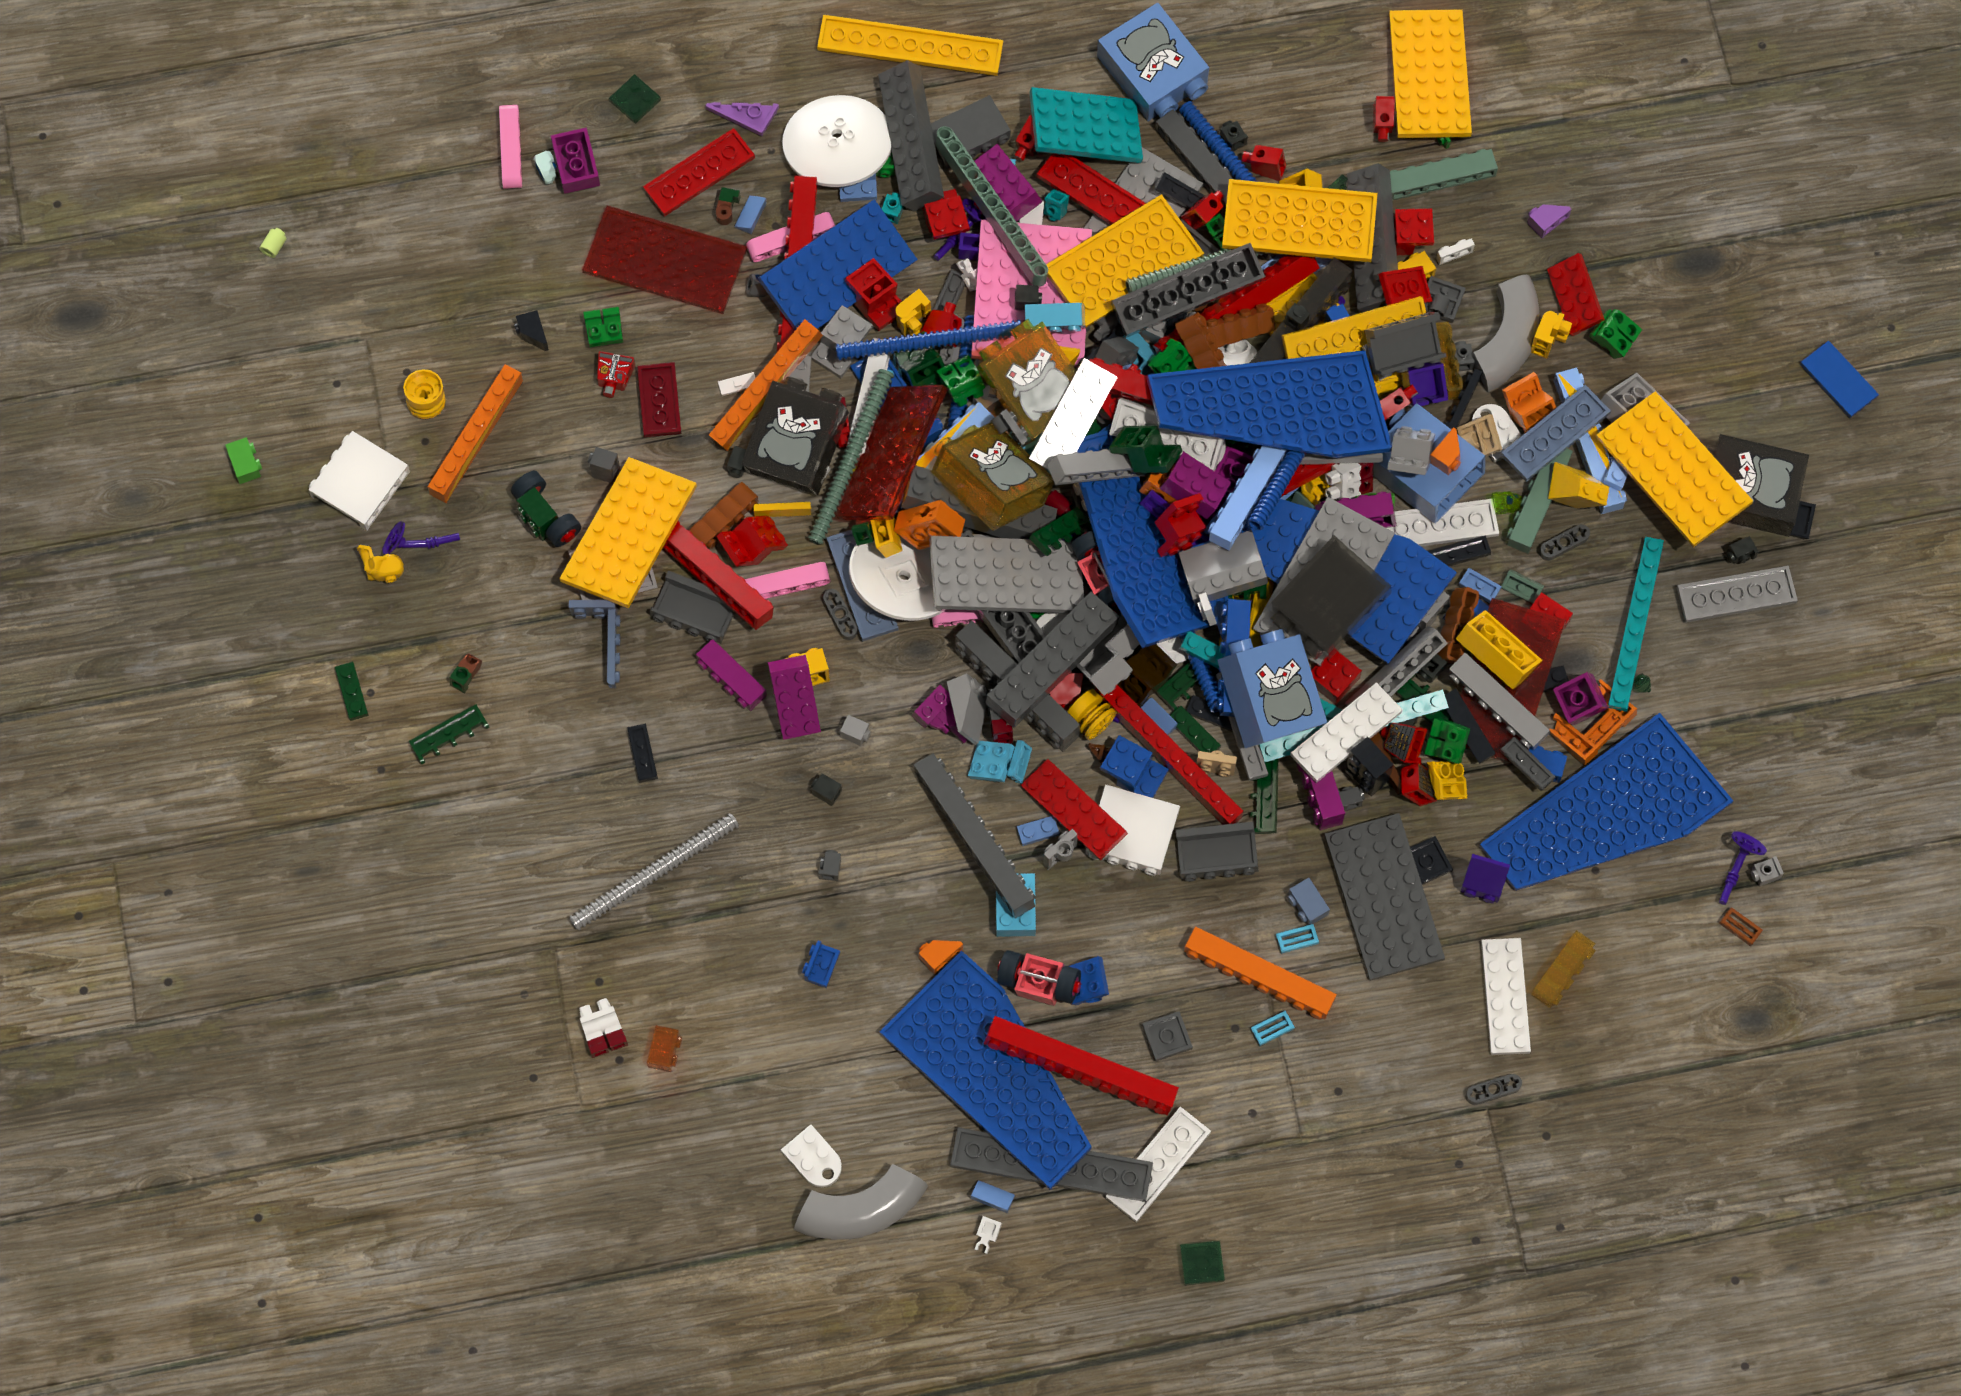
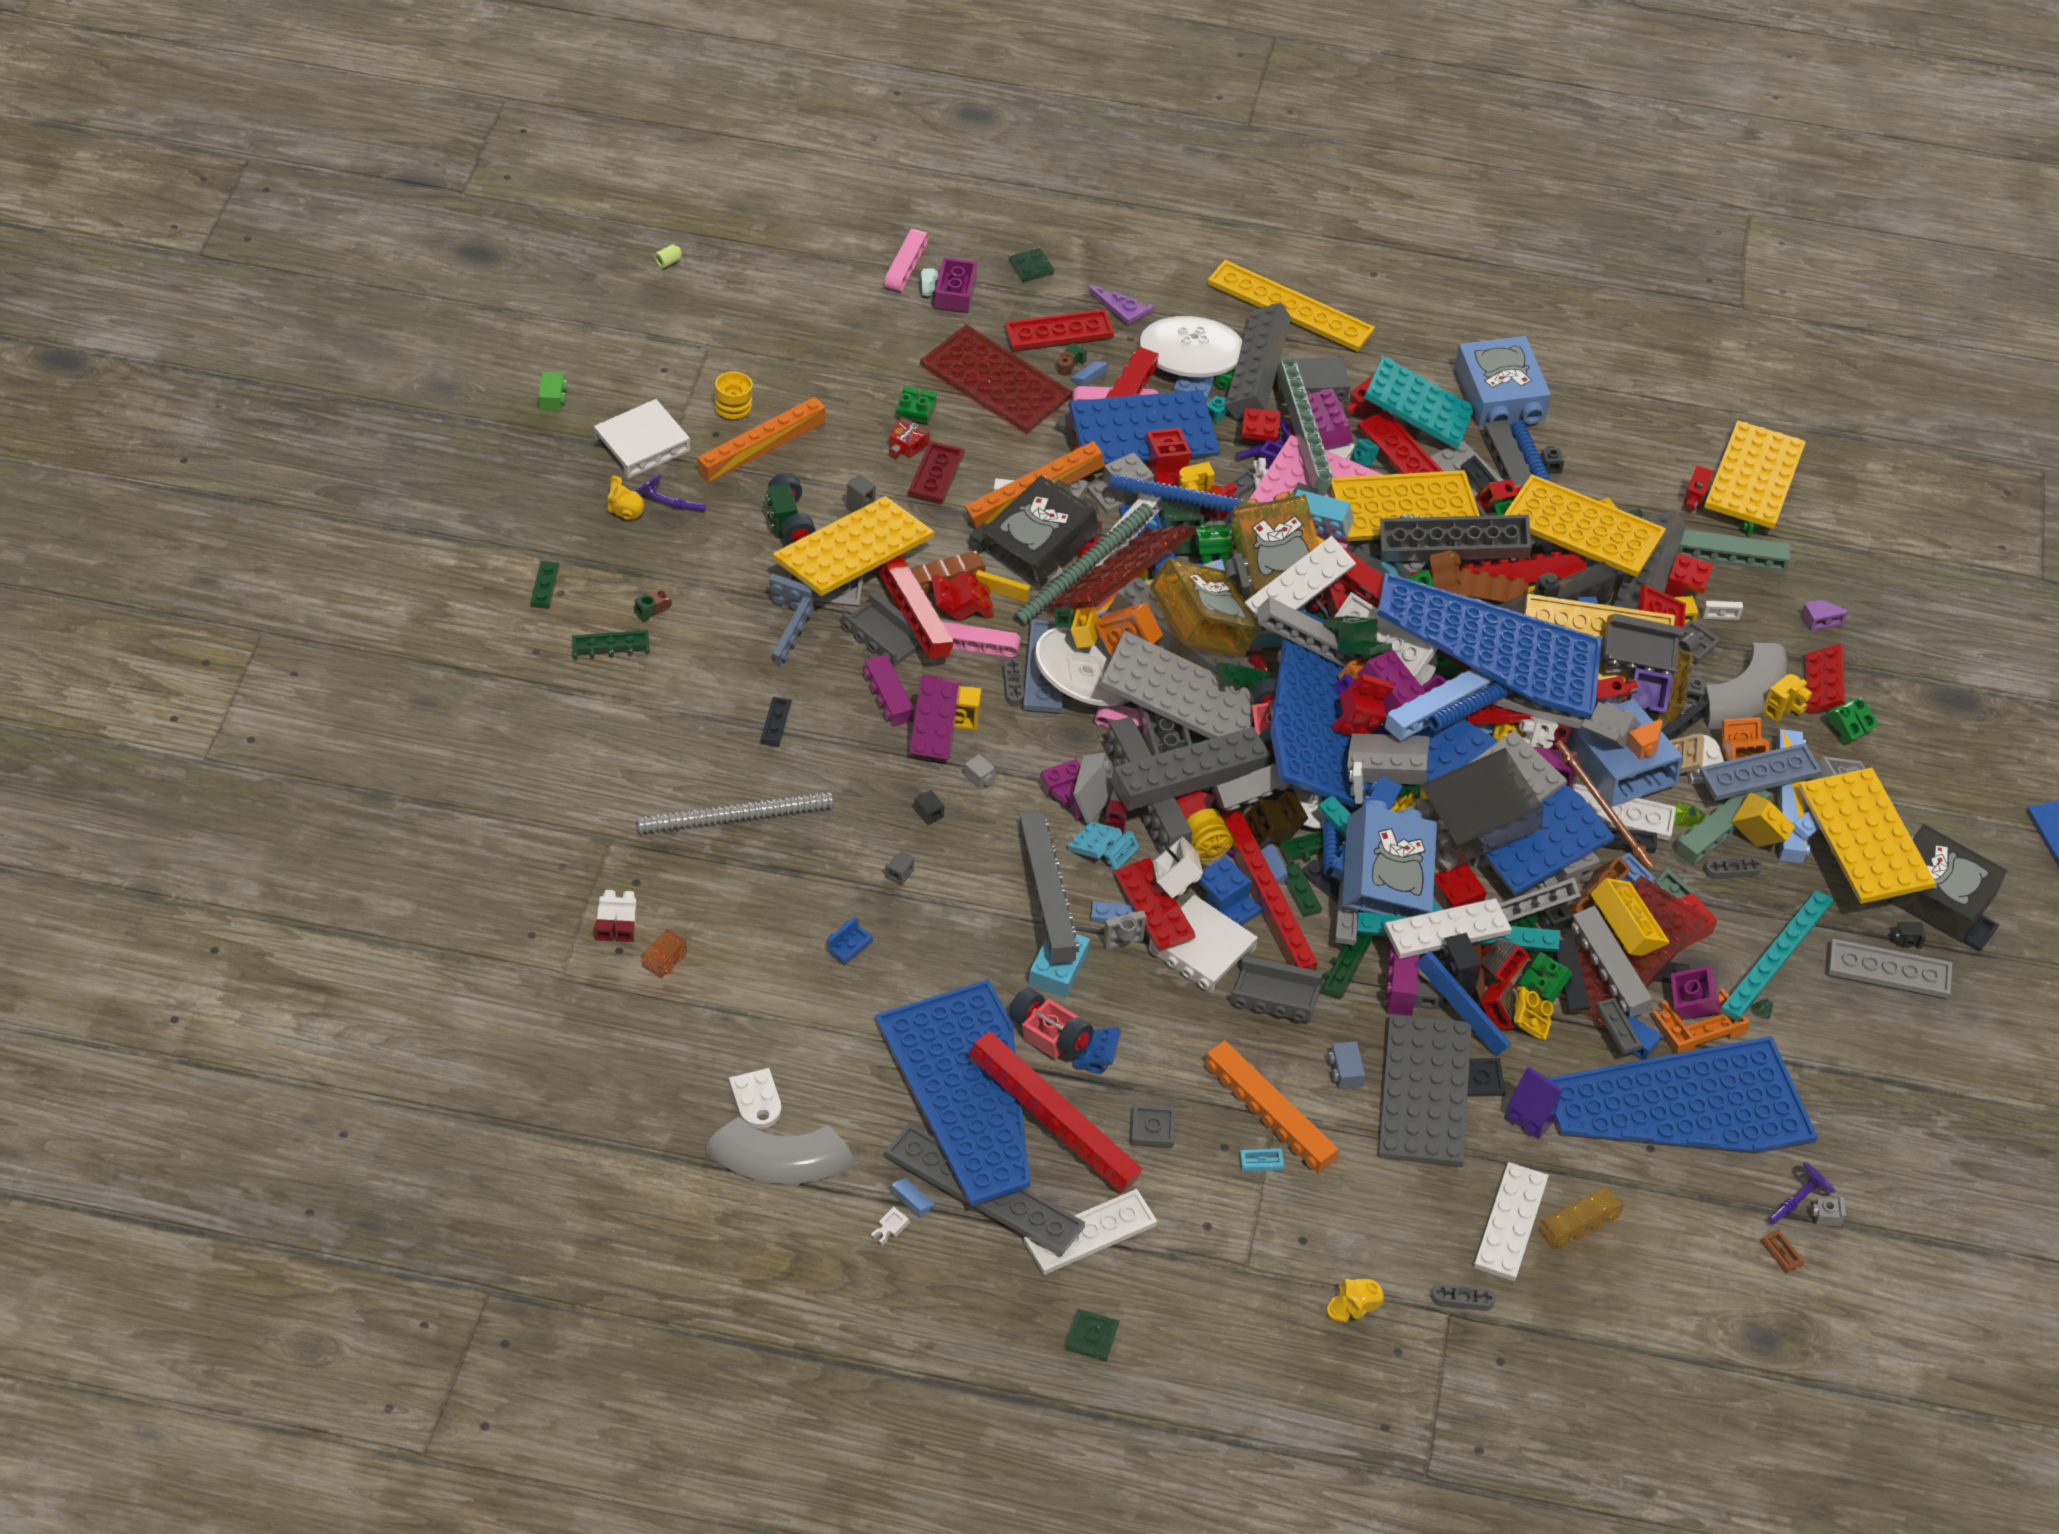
camera: 20 degrees right, 20 degrees down
black slope [514,310,549,351] -> none
orange slope [918,940,963,975] -> none
tan plate [1197,751,1237,777] -> none
red torso [1242,145,1286,181] -> none
medium azure tile [1276,924,1319,954] -> none
none -> white piece [1153,836,1203,898]
none -> yellow head [1327,1279,1384,1322]
none -> blue tile [1415,951,1511,1057]
none -> dark orange bar [1556,741,1656,870]

